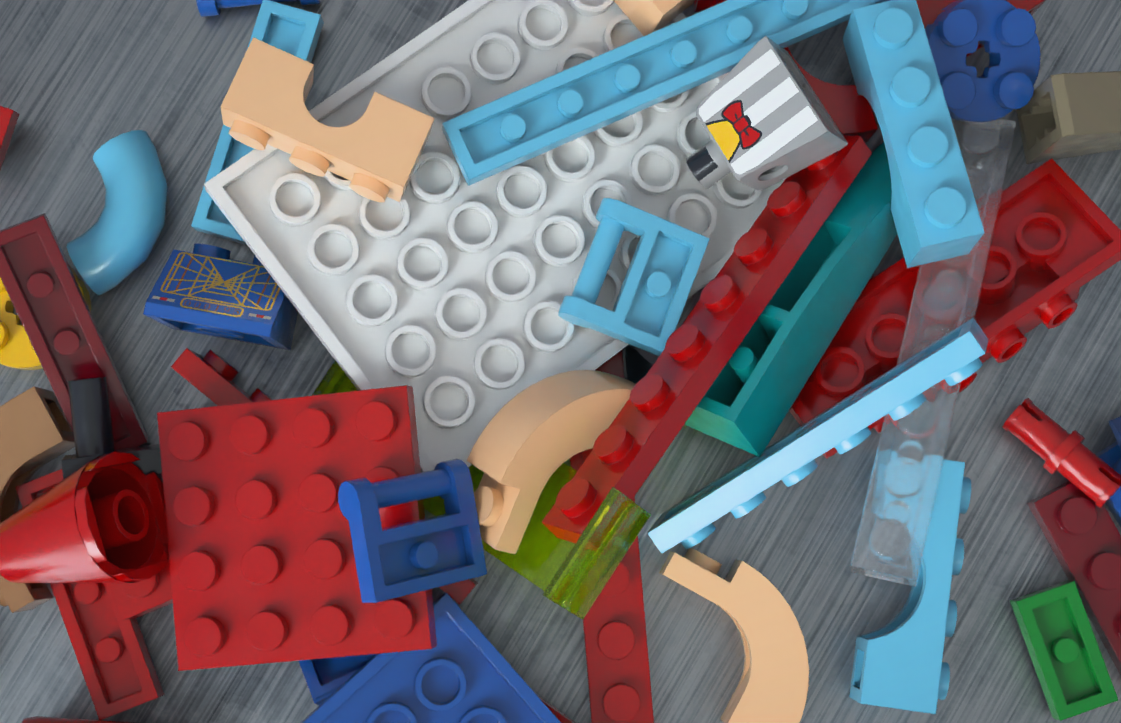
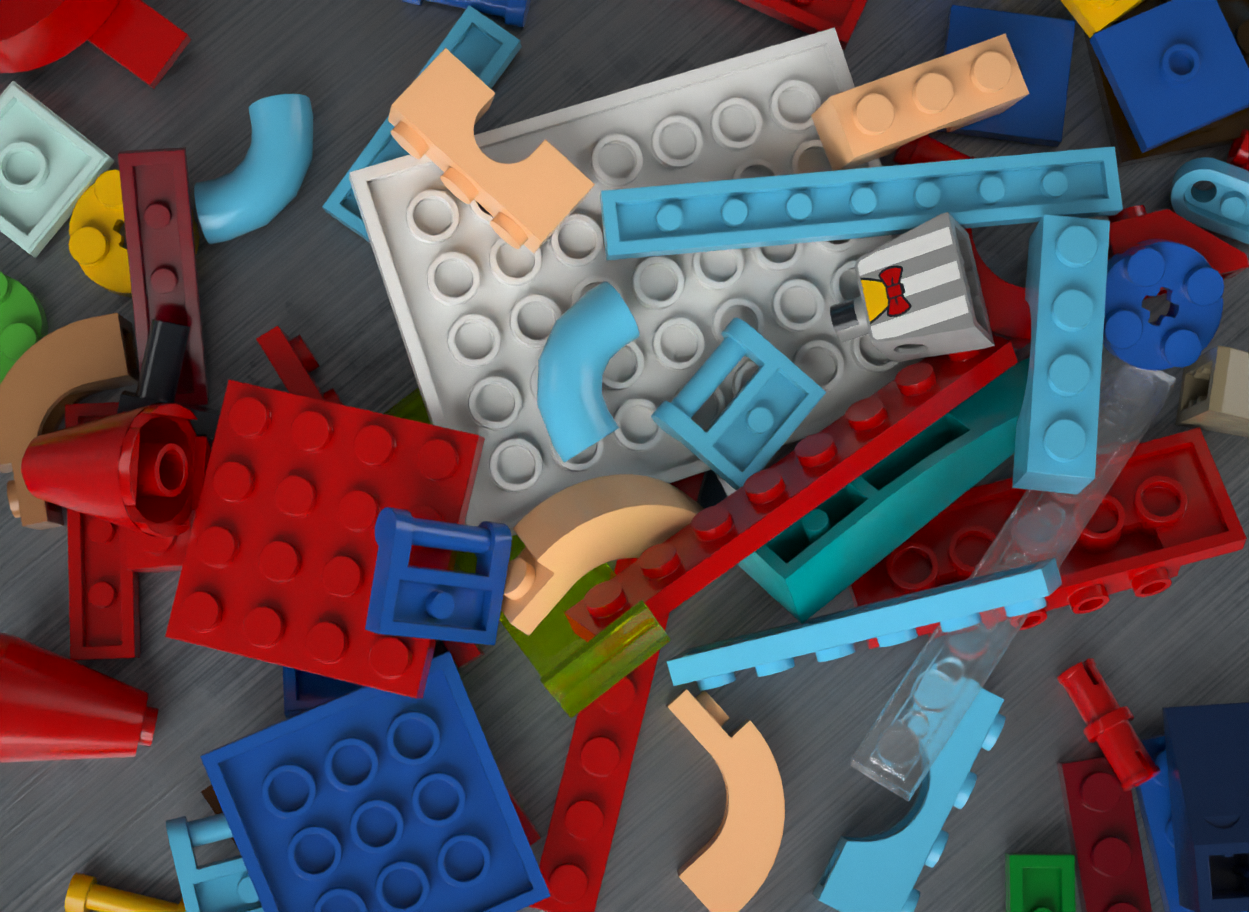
camera: 20 degrees right, 0 degrees up
blue slope [143,244,298,350] -> none
none -> medium azure cylinder [537,281,640,462]

